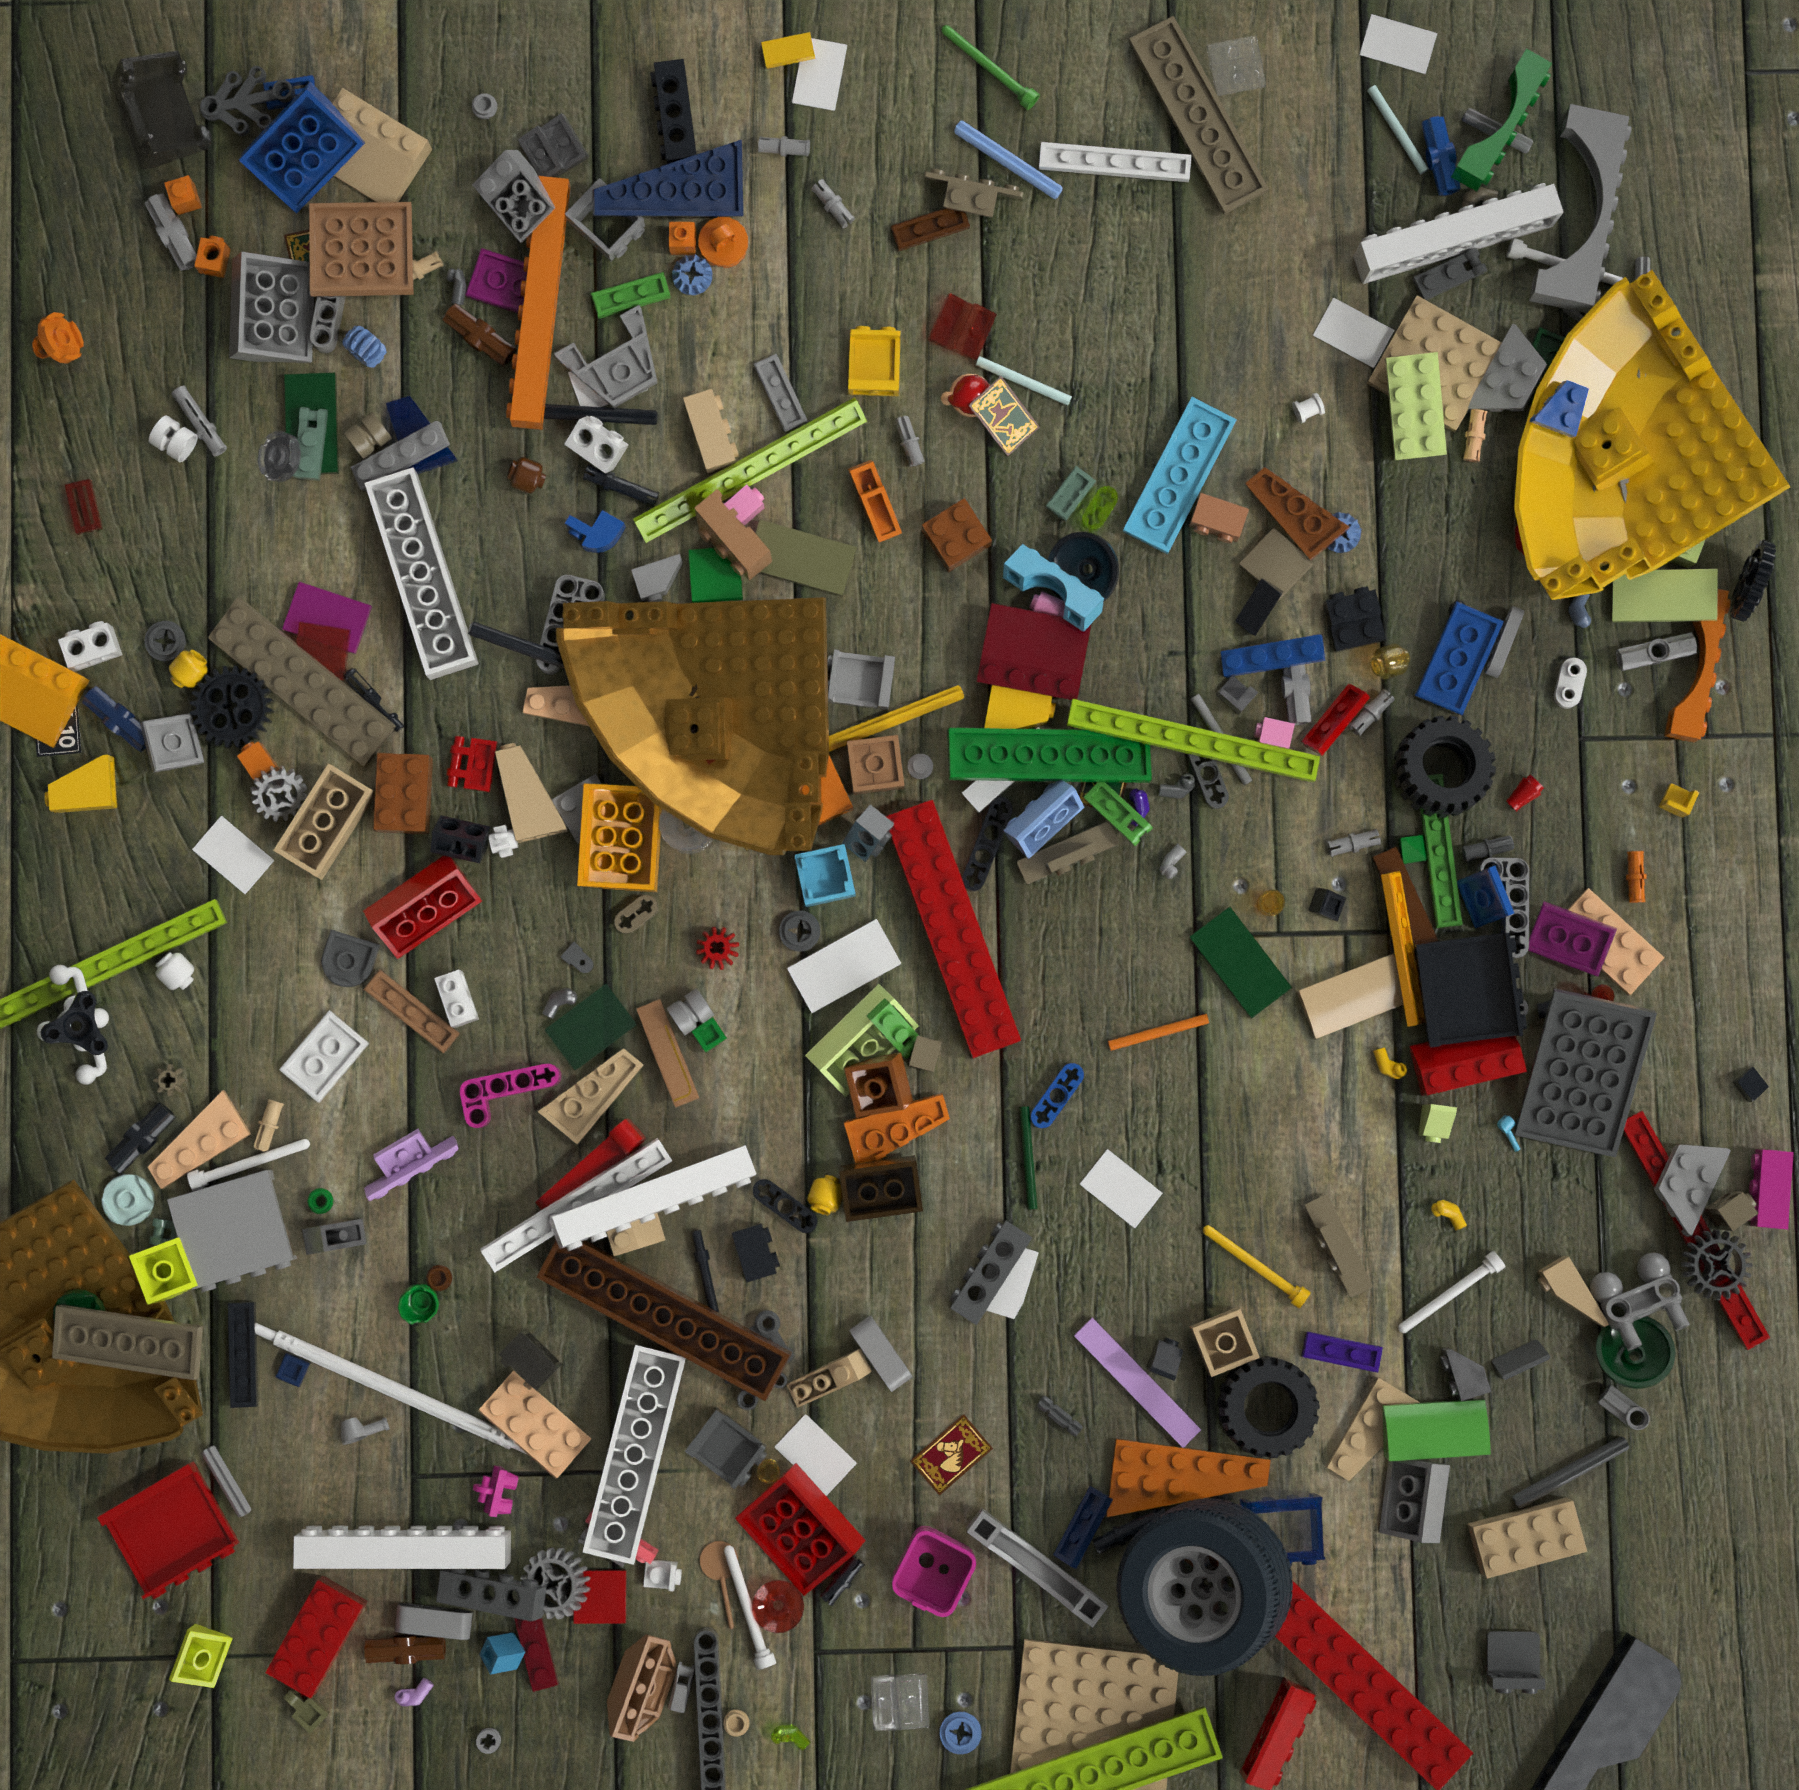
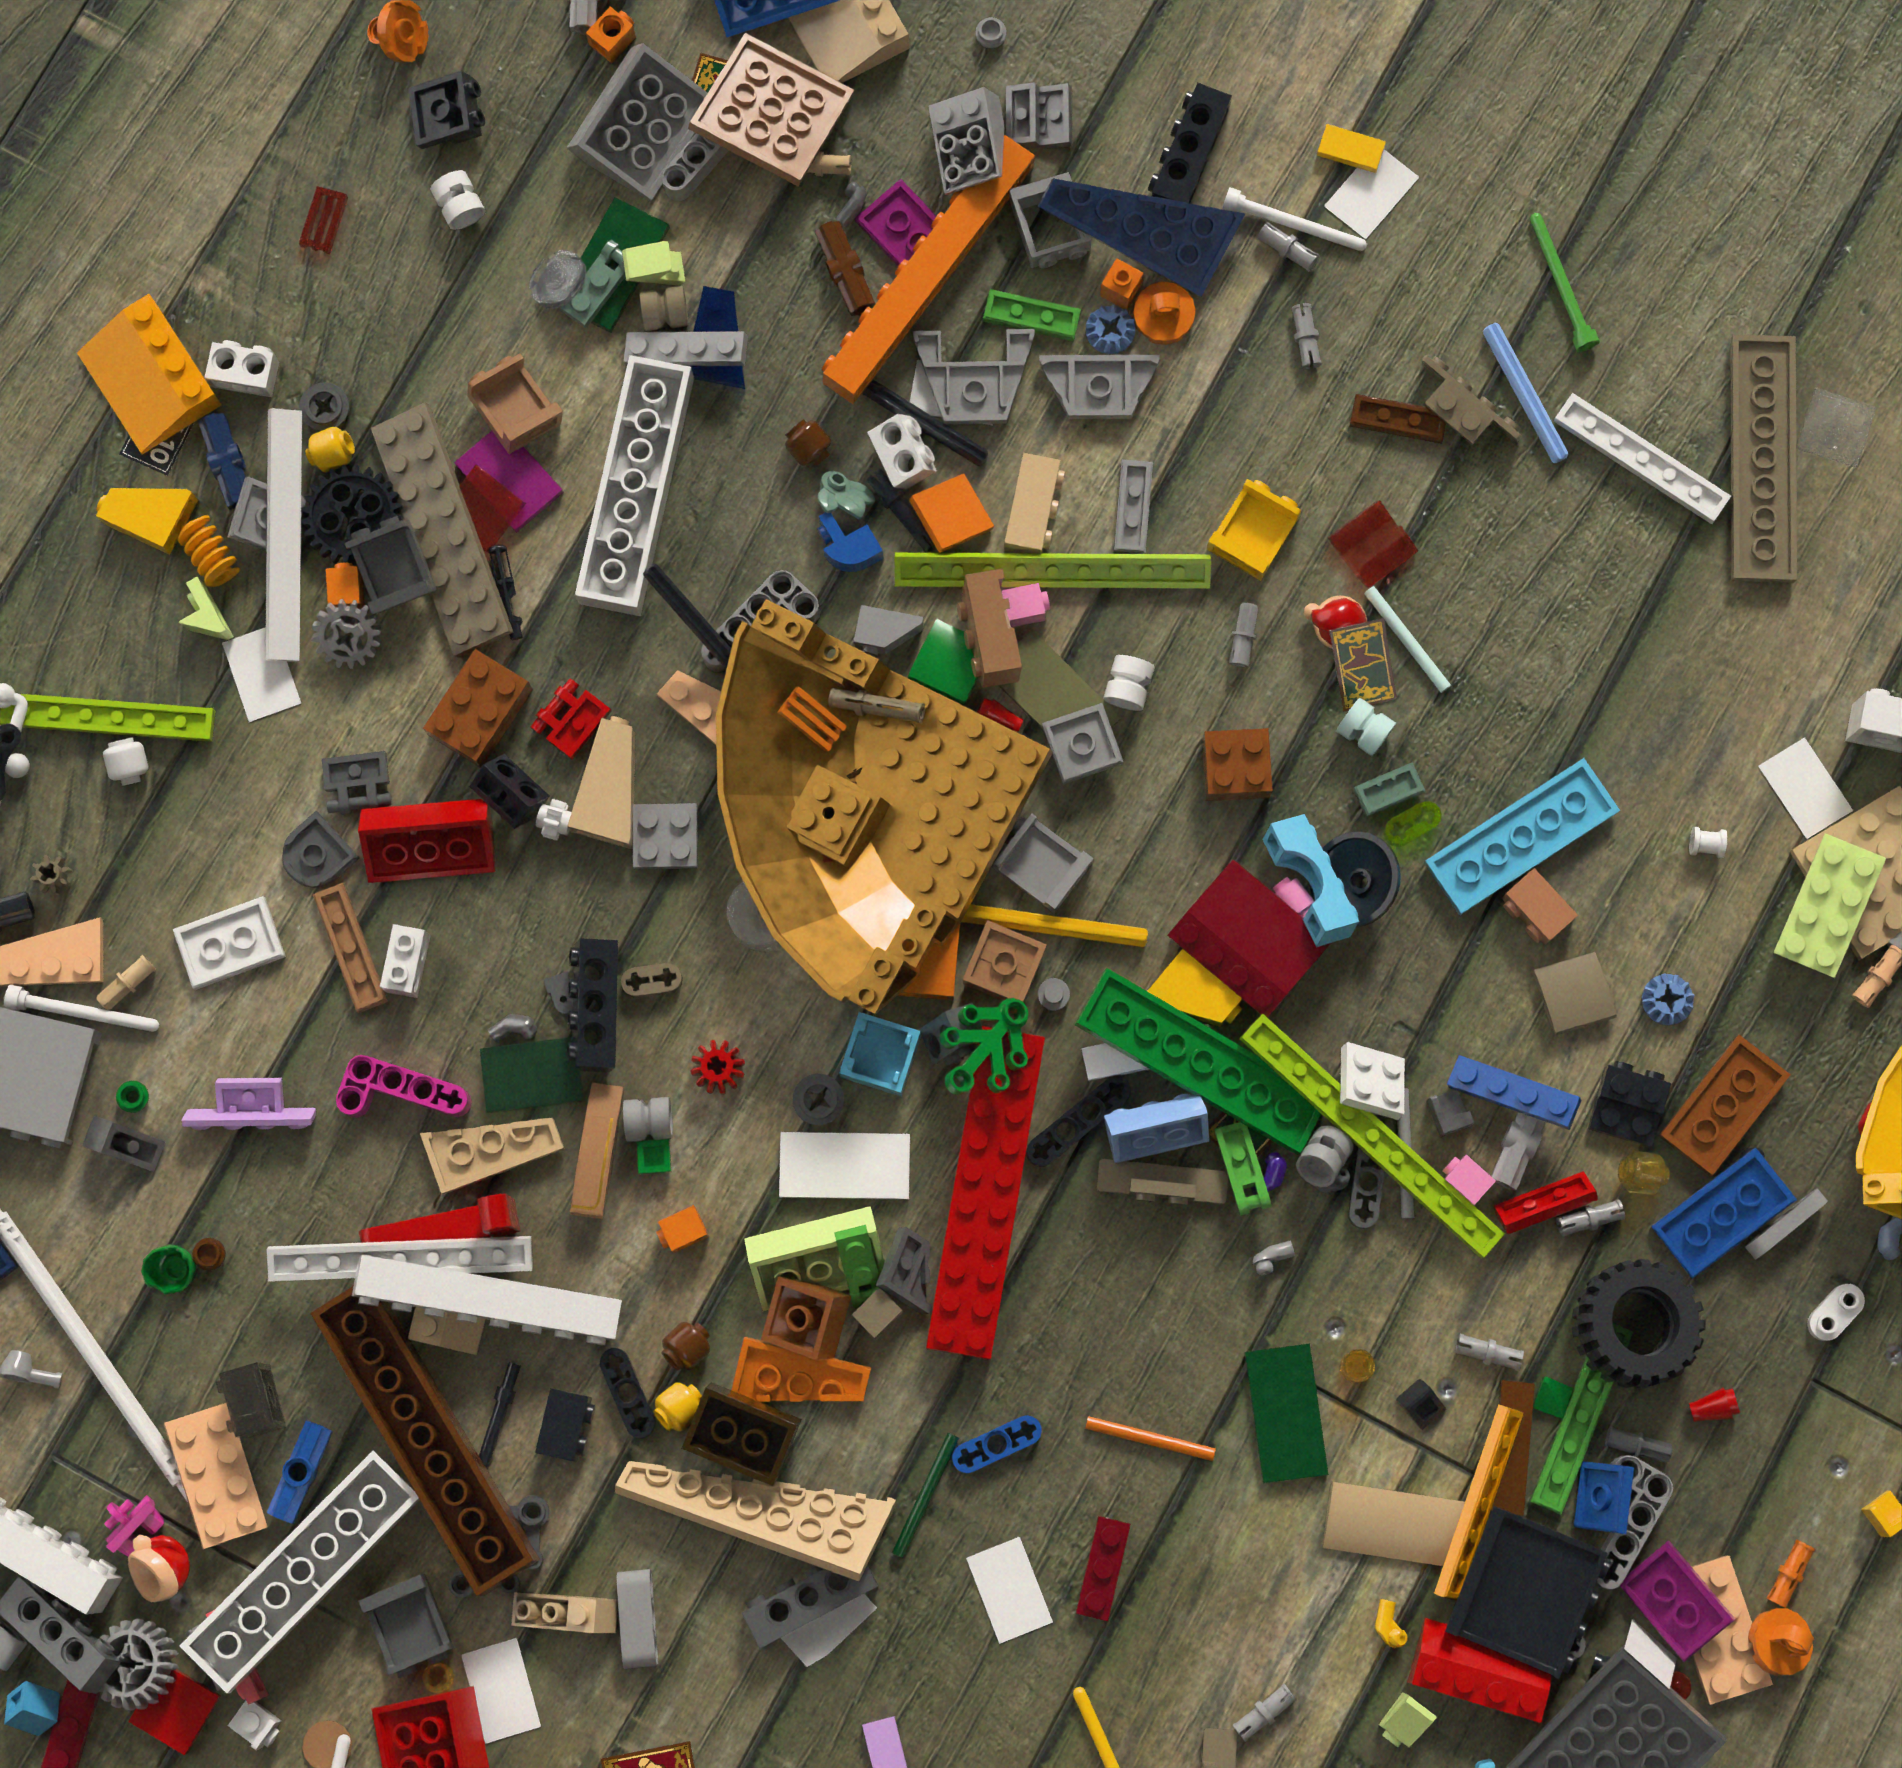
camera: 40 degrees right, 5 degrees down
light grey pin [172,386,227,457] -> none
tan brick [273,763,375,880] -> none
medium blue gear [342,326,387,368] -> none
light orange slope [577,783,662,892] -> none
orange slope [848,460,902,543] -> none
black slope [1235,578,1283,636] -> none
dark orange wing [1245,467,1350,561] -> none
none -> light nougat piece [128,1535,190,1602]
none -> light orange piece [178,515,240,587]
none -> yellowish green slope [179,577,234,640]
none -> white tile [265,408,302,662]
none -> blue piece [267,1420,333,1524]
none -> dark grey plate [322,751,392,815]
none -> dark grey panel [345,516,437,615]
none -> black plate [408,71,485,149]
none -> medium nougat panel [467,354,563,454]
none -> black brick [566,938,618,1072]
none -> tan wing [615,1461,896,1581]
none -> yellowish green slope [622,241,685,286]
none -> orange brick [656,1205,709,1253]
none -> reddish brown head [661,1322,710,1371]
none -> orange tile [778,687,847,752]
none -> sand green plate [817,471,875,520]
none -> dark tan pin [828,688,925,723]
none -> dark grey wing [876,1227,931,1315]
none -> orange tile [909,473,995,553]
none -> green plant [940,998,1028,1095]
none -> red cone [977,698,1023,733]
none -> light grey wing [1039,355,1160,419]
none -> light grey plate [1042,703,1123,784]
none -> dark red plate [1076,1516,1131,1621]
none -> white wheel [1103,655,1155,711]
none -> white piece [1222,187,1367,251]
none -> light grey pin [1232,1684,1297,1742]
none -> light grey wheel [1296,1126,1353,1187]
none -> light aqua wheel [1336,698,1396,756]
none -> white plate [1340,1042,1405,1120]
none -> white sticker [1624,1619,1677,1689]
none -> dark orange plate [1659,1035,1791,1176]
none -> orange tile [1748,1608,1814,1676]

